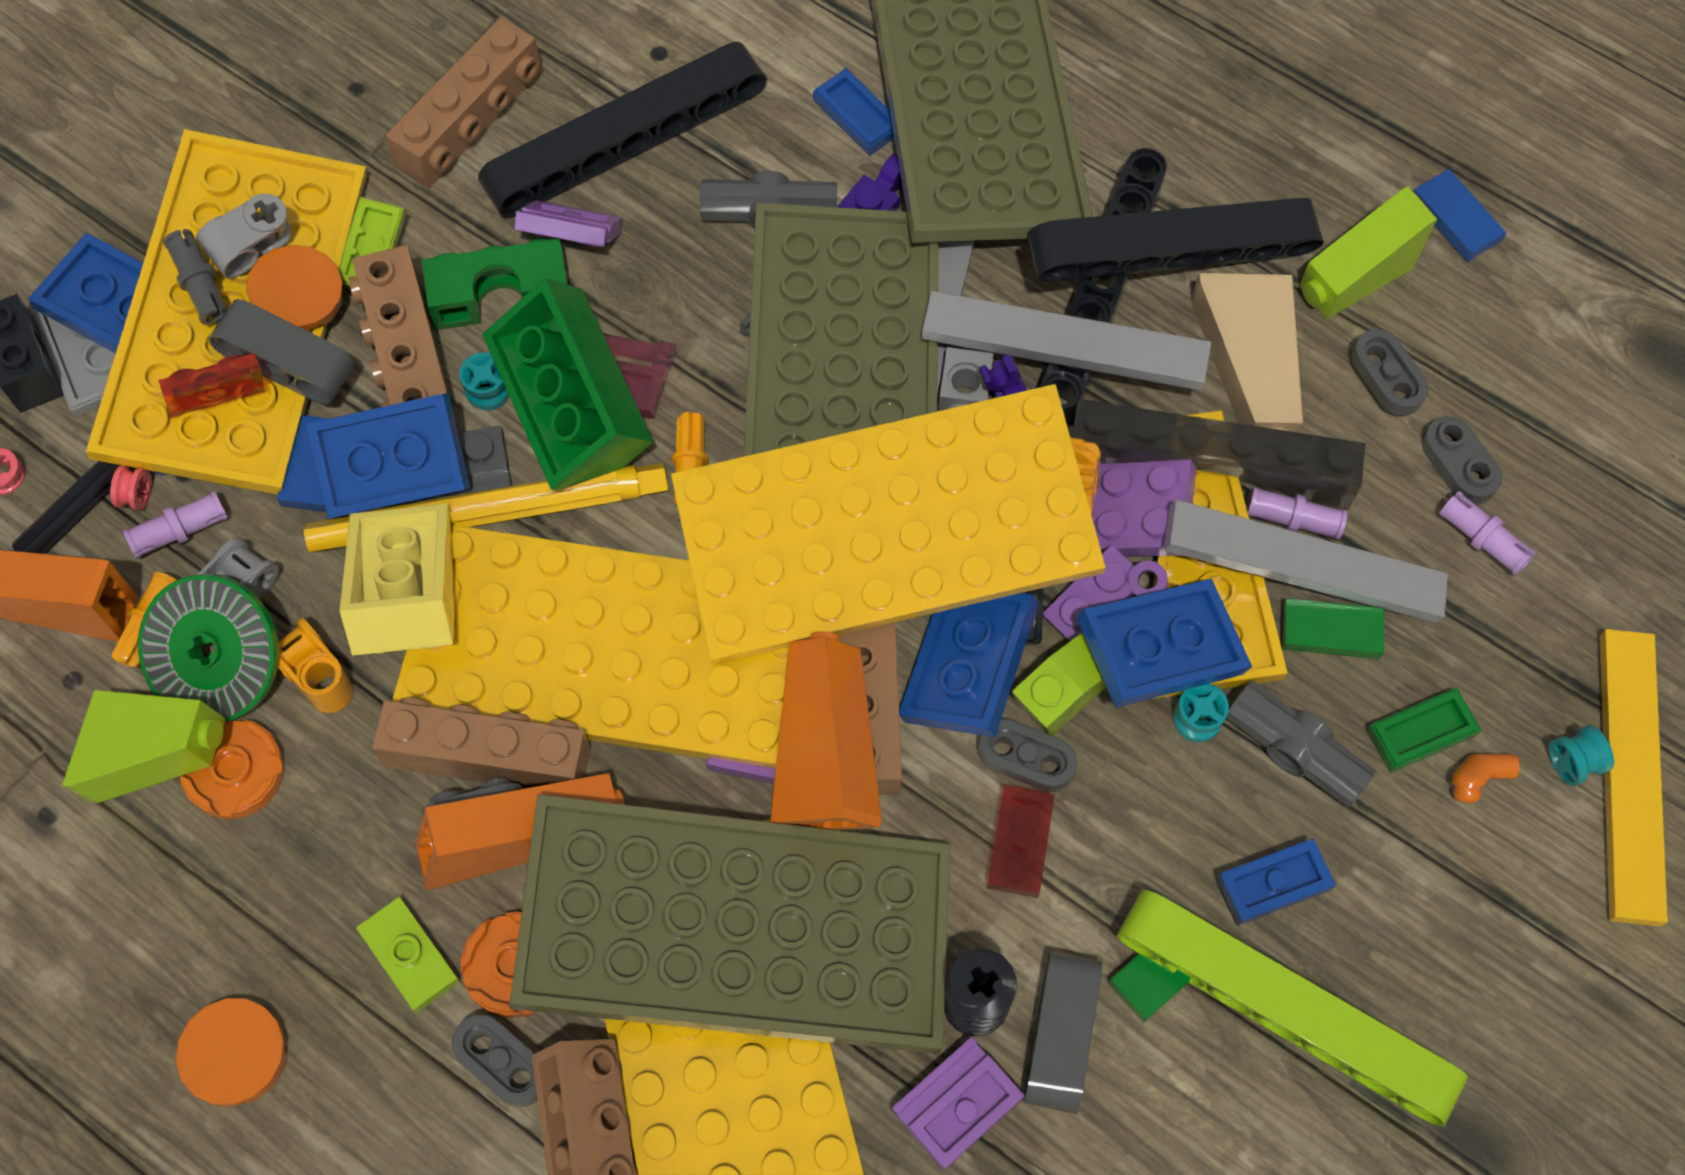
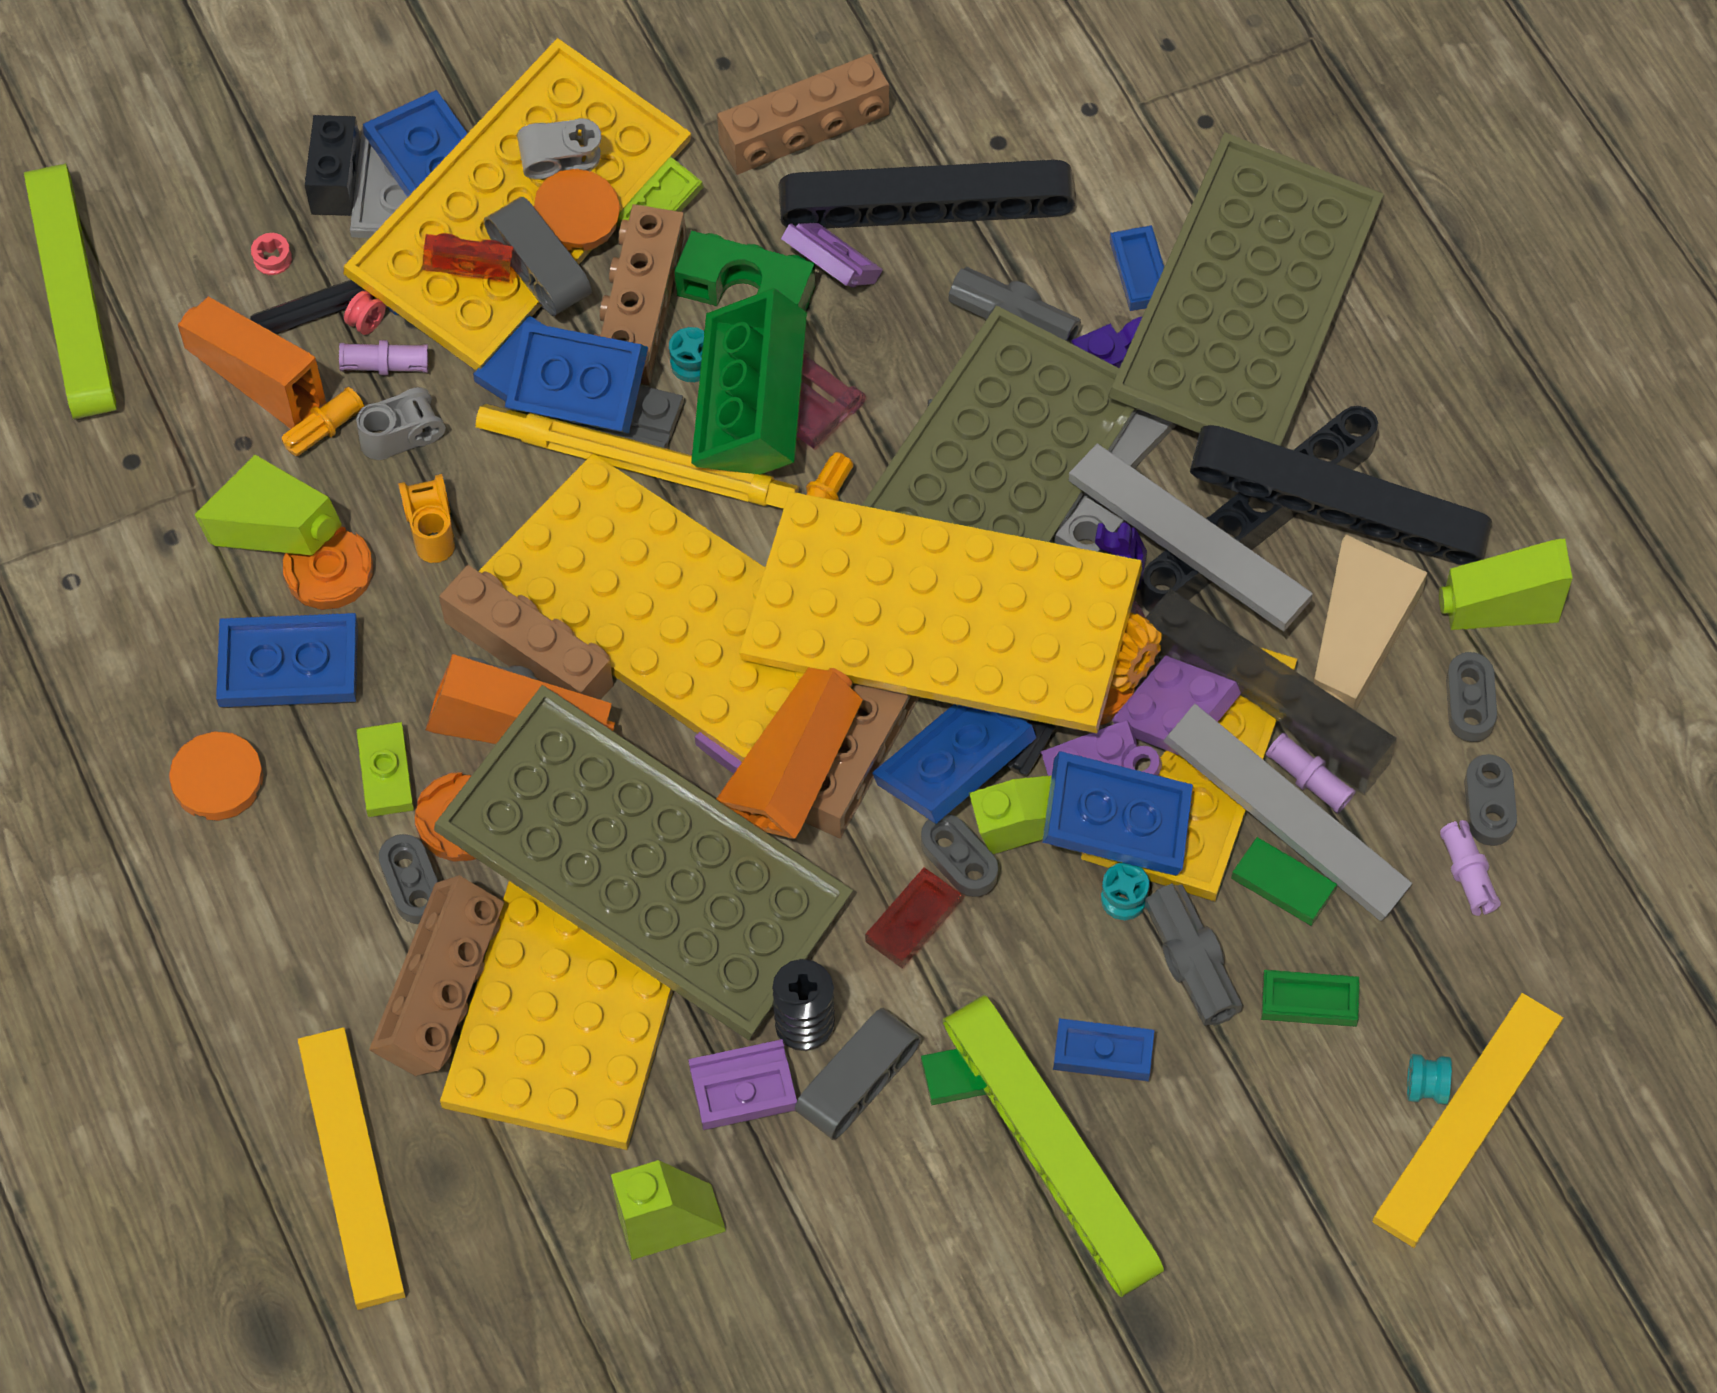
camera: 30 degrees right, 5 degrees down
piece [138,574,279,722] -> none
dark grey pin [163,229,228,325] -> none
light yellow slope [339,503,455,656] -> none
blue tile [1413,169,1507,262] -> none
orange arm [1451,754,1519,803] -> none
none -> blue plate [216,613,358,707]

